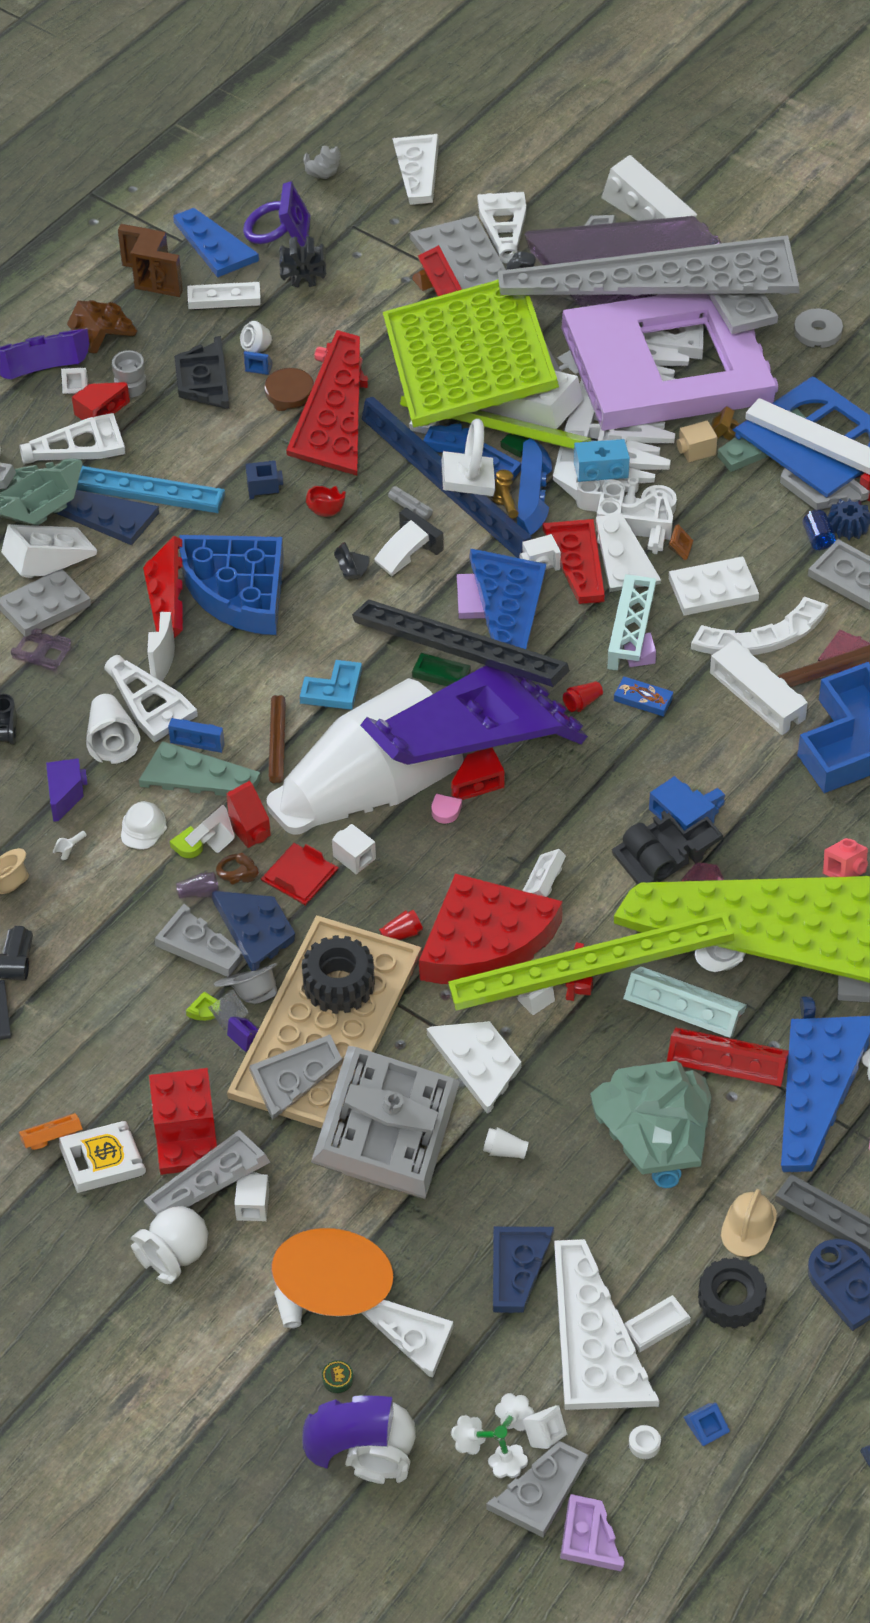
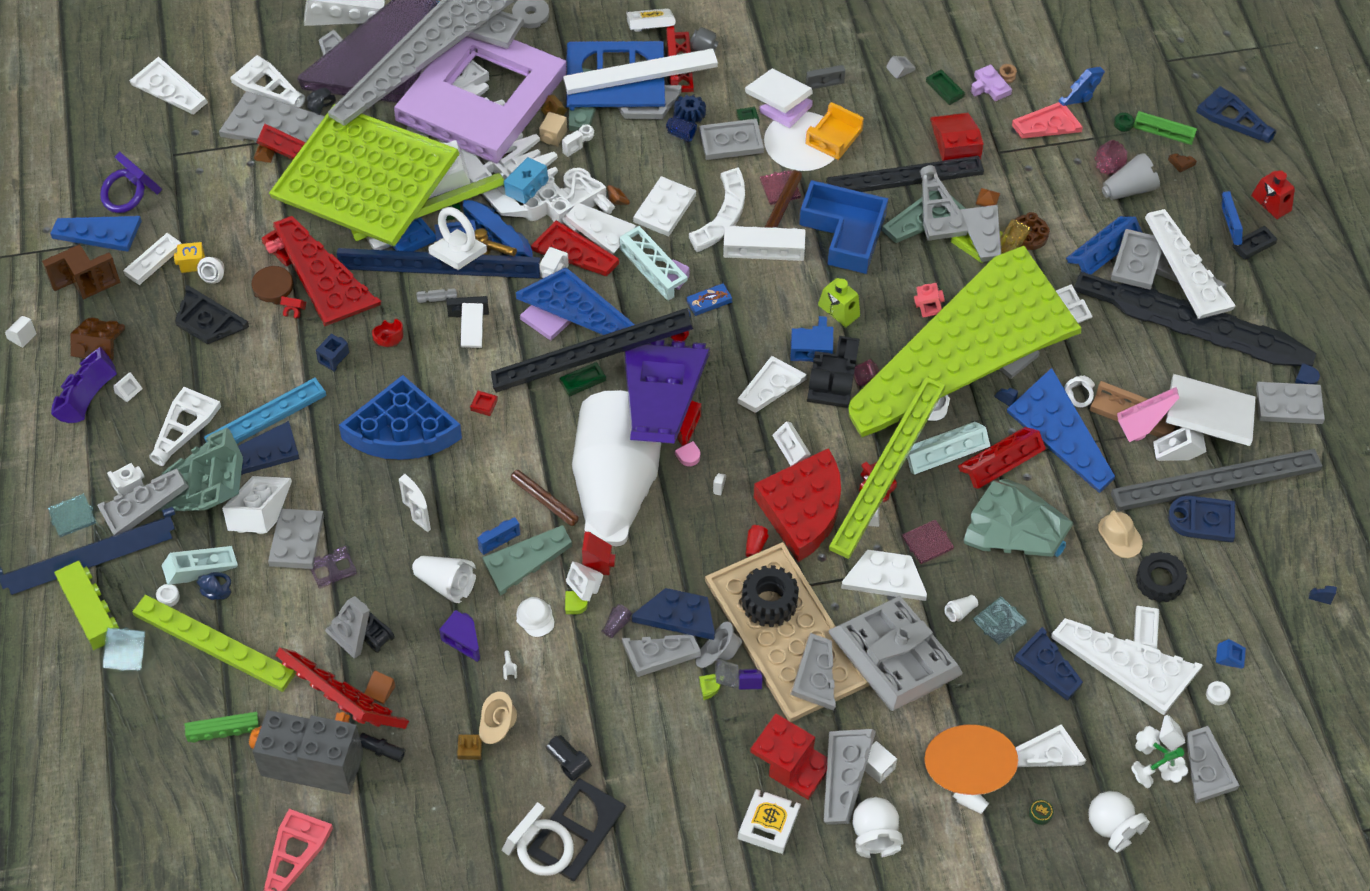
camera: 50 degrees left, 5 degrees up
orange plate [19,1113,83,1150] -> none
red slope [72,382,130,420] -> none
white plate [105,655,198,743] -> none
light grey wheel [112,350,147,397] -> none
red wing [143,536,183,639] -> none
reddish brown piece [216,853,259,885] -> none
blue slope [244,351,273,375] -> none
red piece [261,843,338,906] -> none
black gear [279,236,326,288] -> none
dark azure plate [300,660,362,710] -> none
dark purple brick [303,1396,394,1469] -> none
light grey hair [304,146,341,179] -> none
white brick [332,824,376,874] -> none
black piece [334,542,370,579] -> none
lavender wing [560,1495,624,1571] -> none
none -> white brick [5,316,36,348]
none -> yellow brick [174,242,205,273]
none -> red tile [280,296,307,319]
none -> red tile [470,390,498,416]
none -> white plate [562,125,594,157]
none -> white tile [713,473,726,495]
none -> white wing [738,356,807,413]
none -> lime torso [818,278,860,328]
none -> clear pink piece [902,520,954,564]
none -> clear light blue piece [973,597,1027,645]

